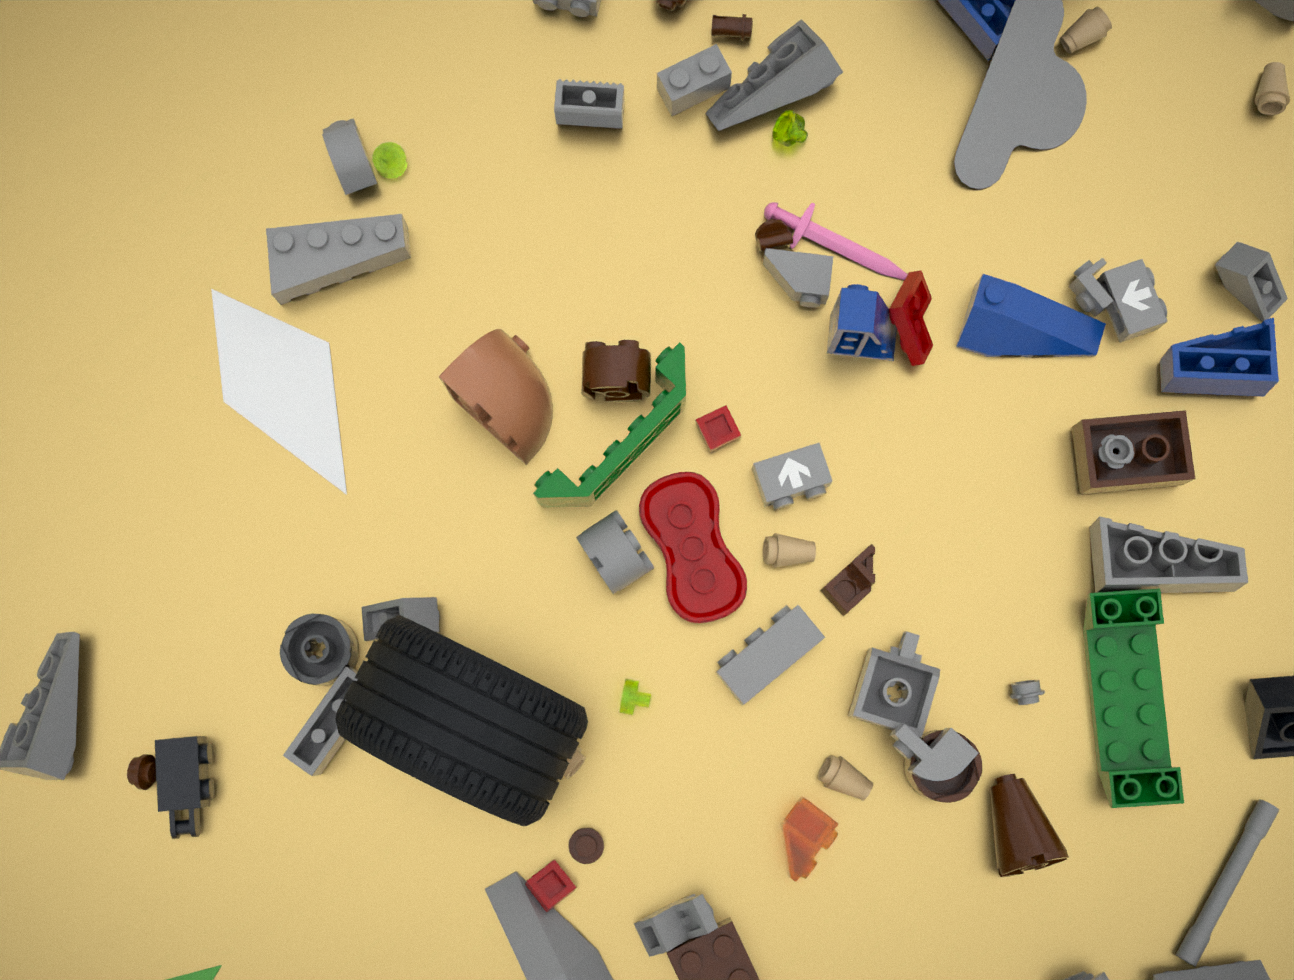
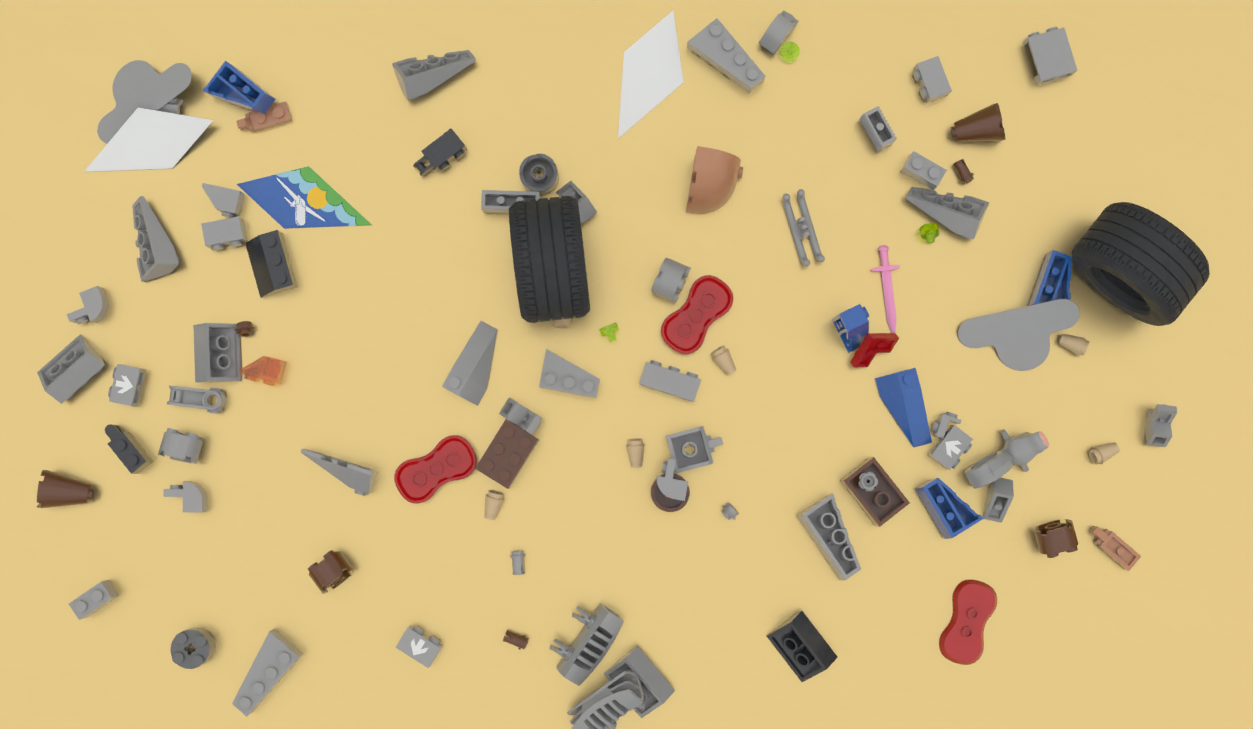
camera: 55 degrees right, 5 degrees up
reddish brown plate [127,754,156,790] -> none
red plate [525,859,577,912] -> none
green slope [533,342,686,508] -> none
reddish brown plate [569,828,604,864] -> none
reddish brown brick [581,340,651,402] -> none
red plate [695,405,741,452] -> none
light grey brick [752,442,833,510] -> none
reddish brown plate [755,219,793,251] -> none
light grey slope [763,248,833,308] -> none
clear orange slope [780,796,839,882] -> none
reddish brown slope [820,544,875,616] -> none
reddish brown cone [990,774,1069,877] -> none
green slope [1083,588,1184,808] -> none
light grey piece [1176,799,1279,967] -> none
none -> light grey wedge [539,349,600,398]
none -> light grey piece [782,189,825,267]
none -> light grey animal [965,429,1049,489]

